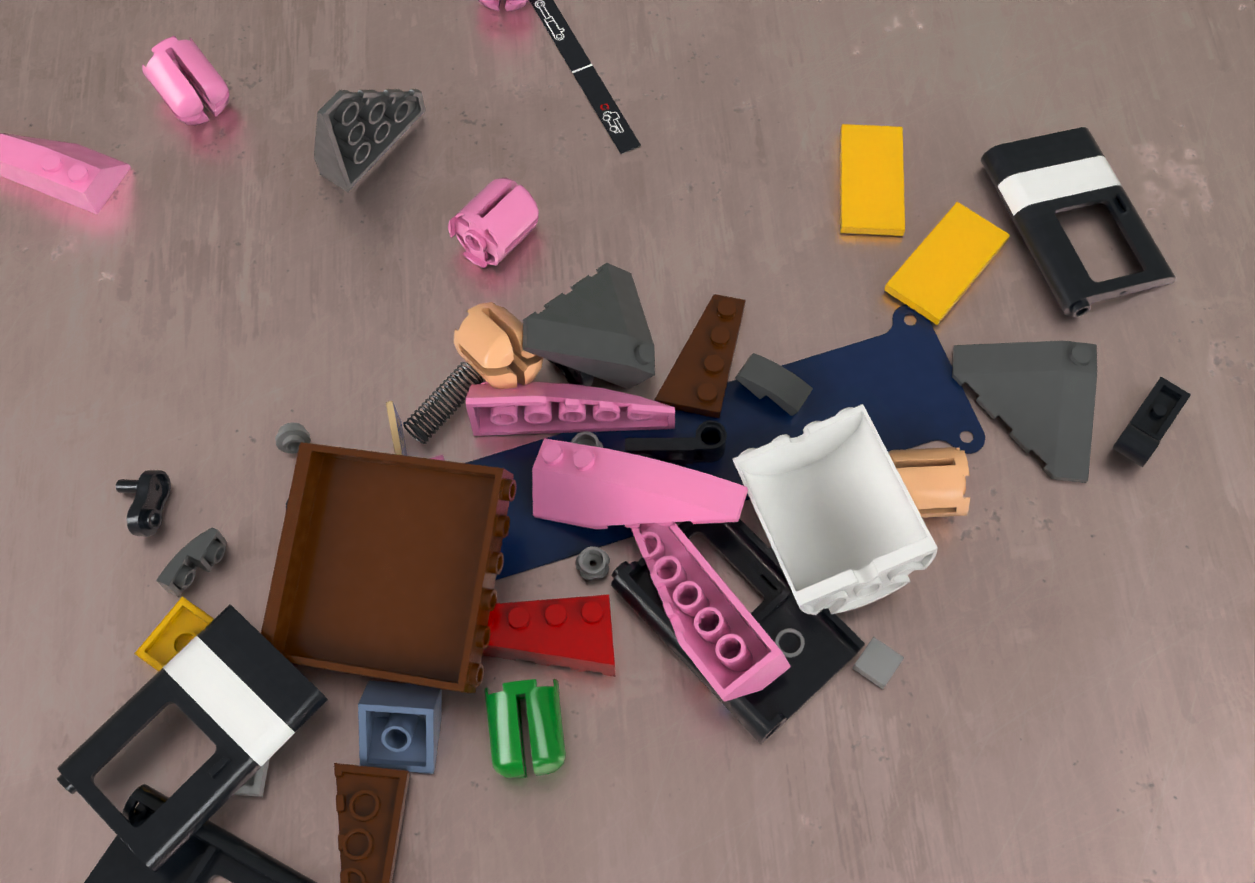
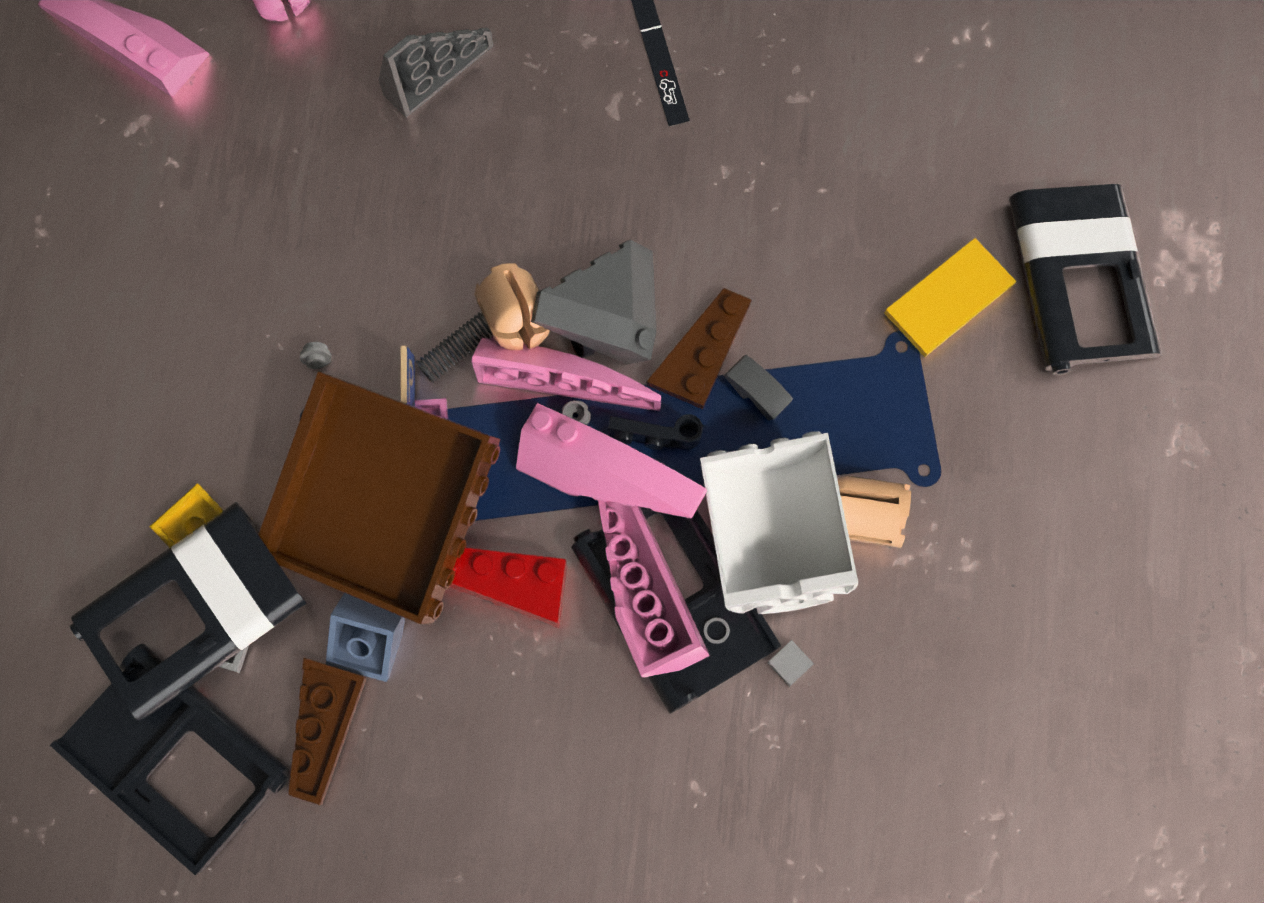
camera: 10 degrees right, 10 degrees up
black piece [116,470,171,537] -> none
dark grey slope [156,527,228,597] -> none
bright pink cylinder [448,178,539,268] -> none
green cylinder [484,679,566,779] -> none
light grey plate [575,547,610,580] -> none
yellow tile [840,124,905,236] -> none
dark grey slope [952,341,1097,483] -> none
black plate [1112,377,1191,467] -> none

